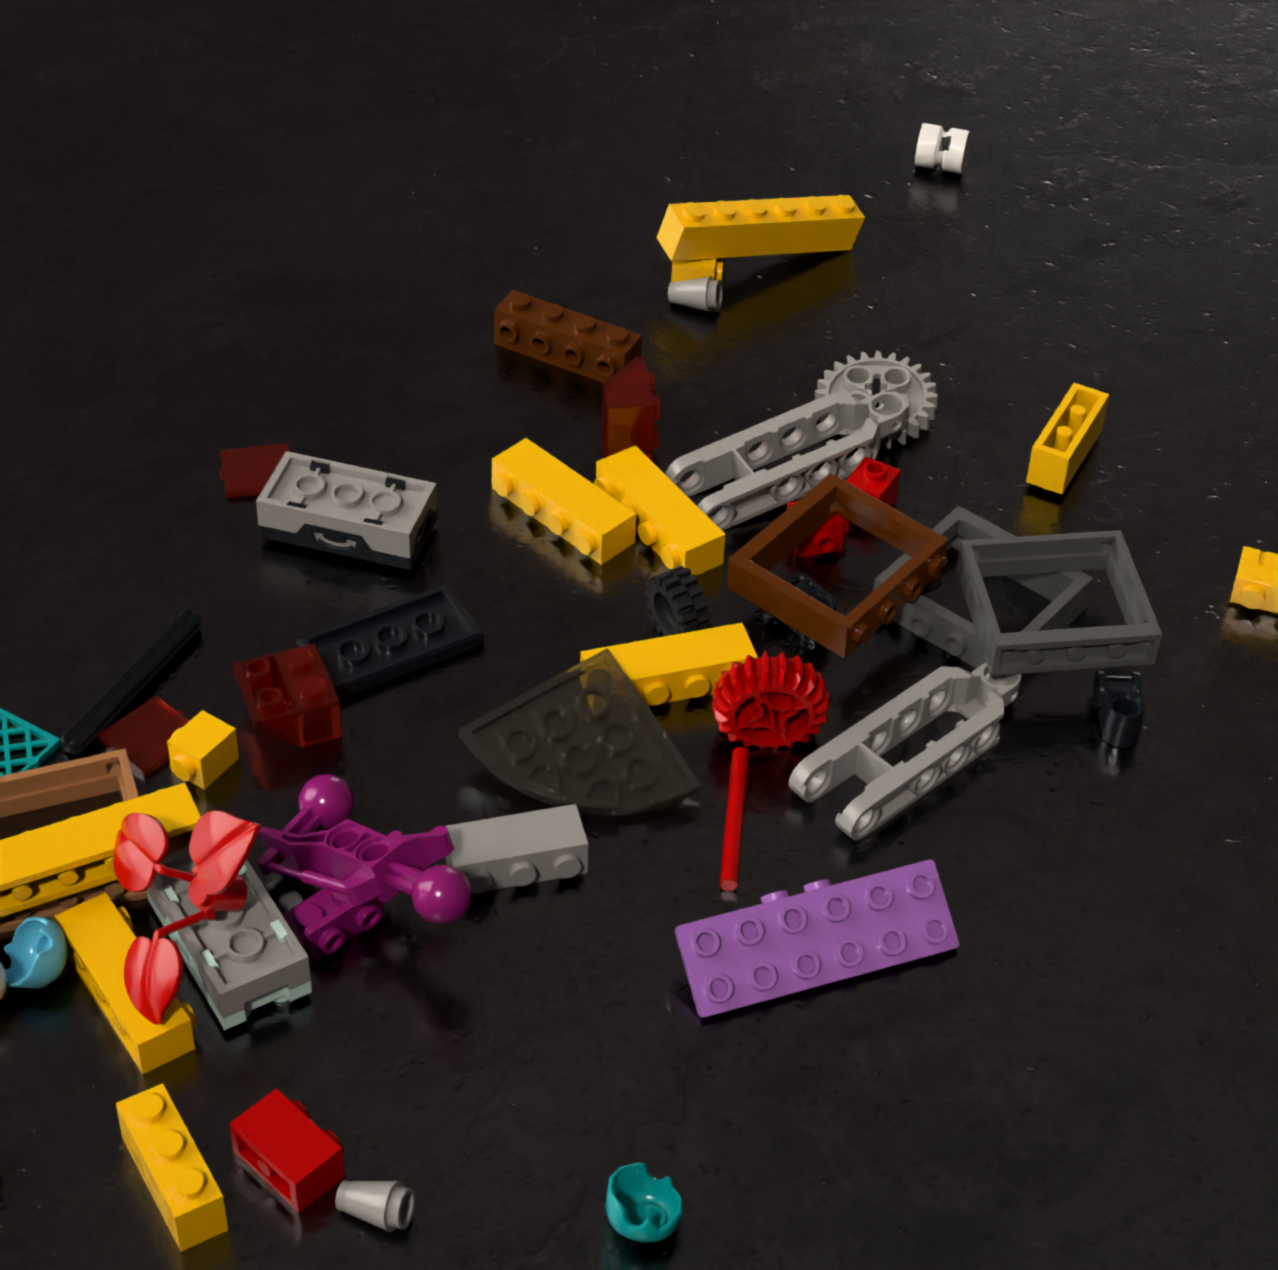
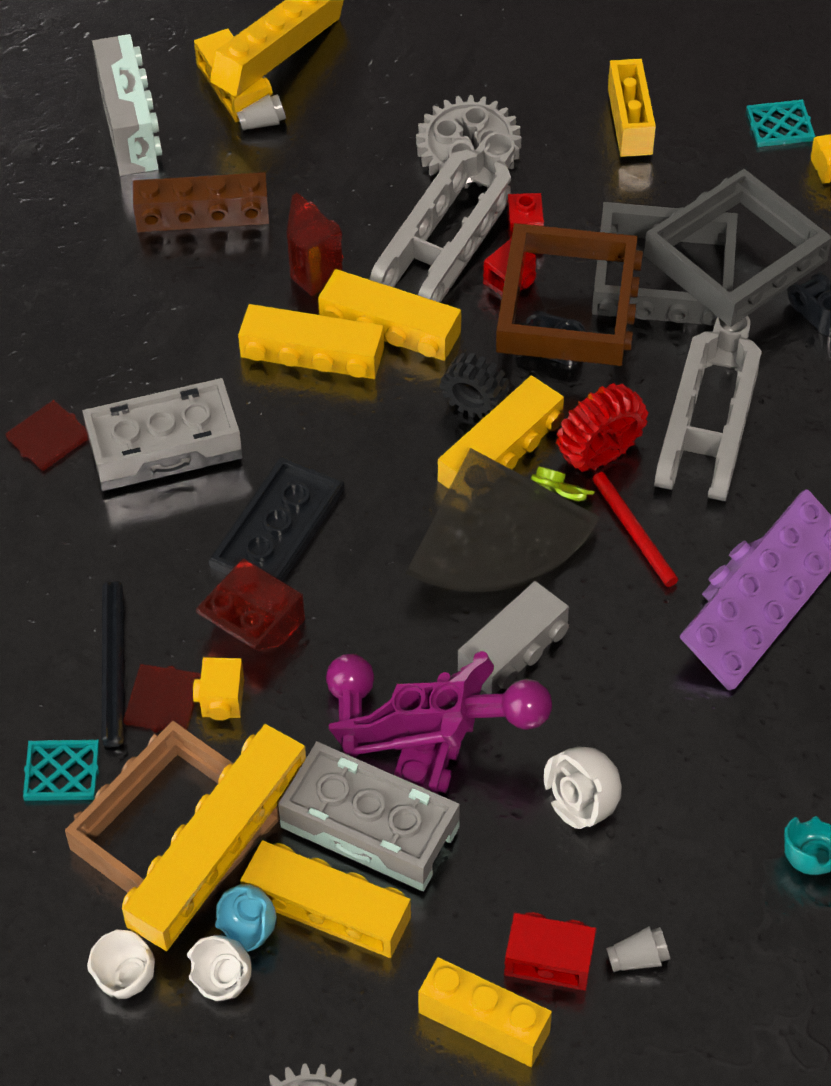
camera: 30 degrees left, 10 degrees up
plant [114,811,261,1025] -> none
none -> piece [92,34,162,176]
none -> lime plate [531,466,595,501]
none -> white cylinder [544,747,622,829]
none -> teal window [746,99,815,147]

